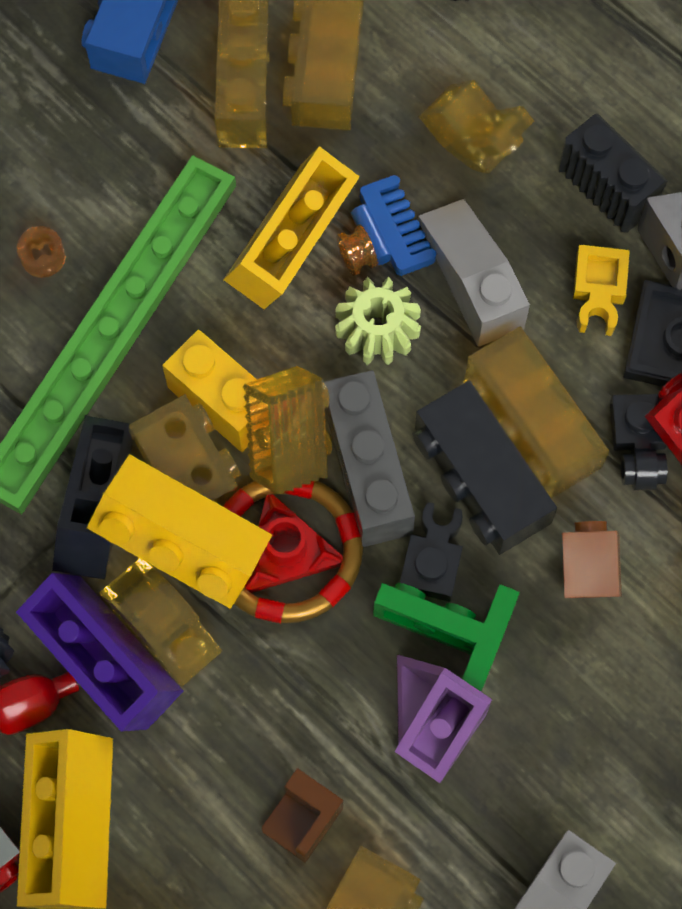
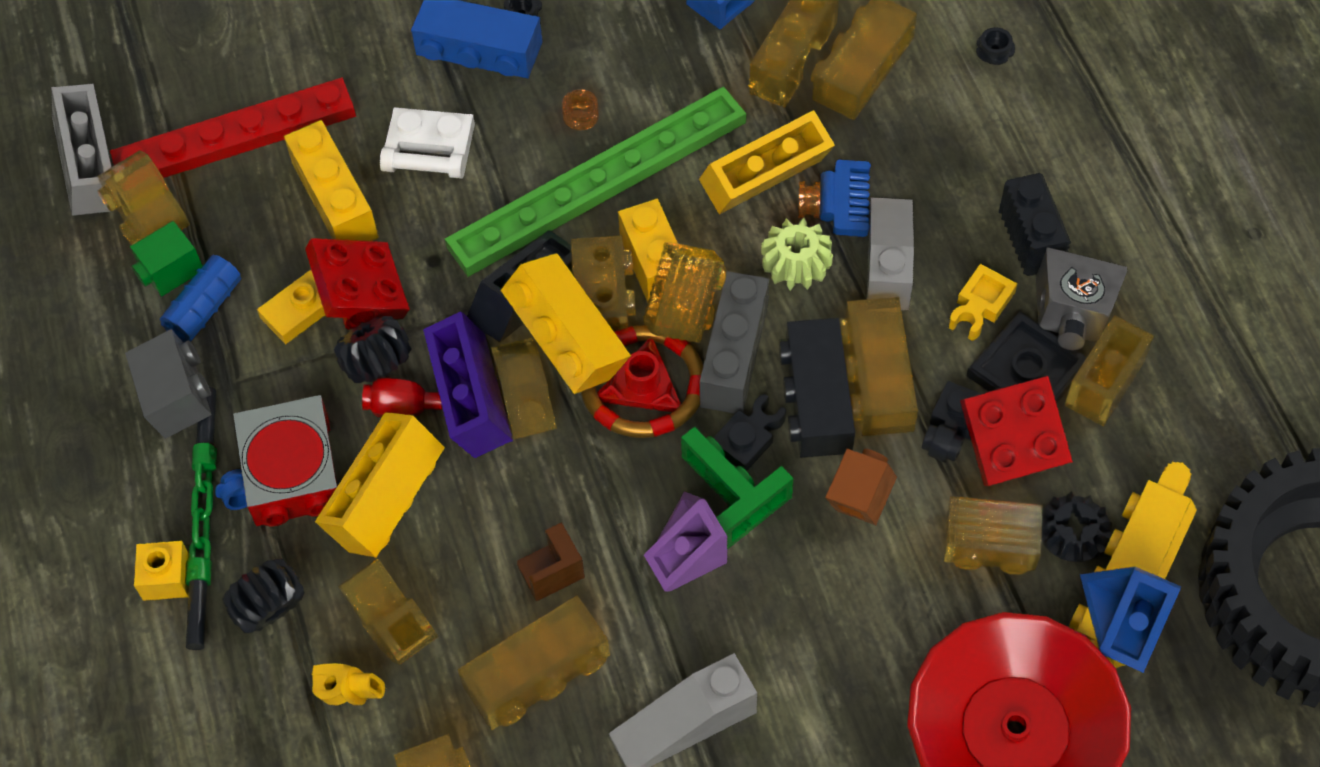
camera: 30 degrees right, 10 degrees down
clear yellow brick [419,79,534,173] -> none

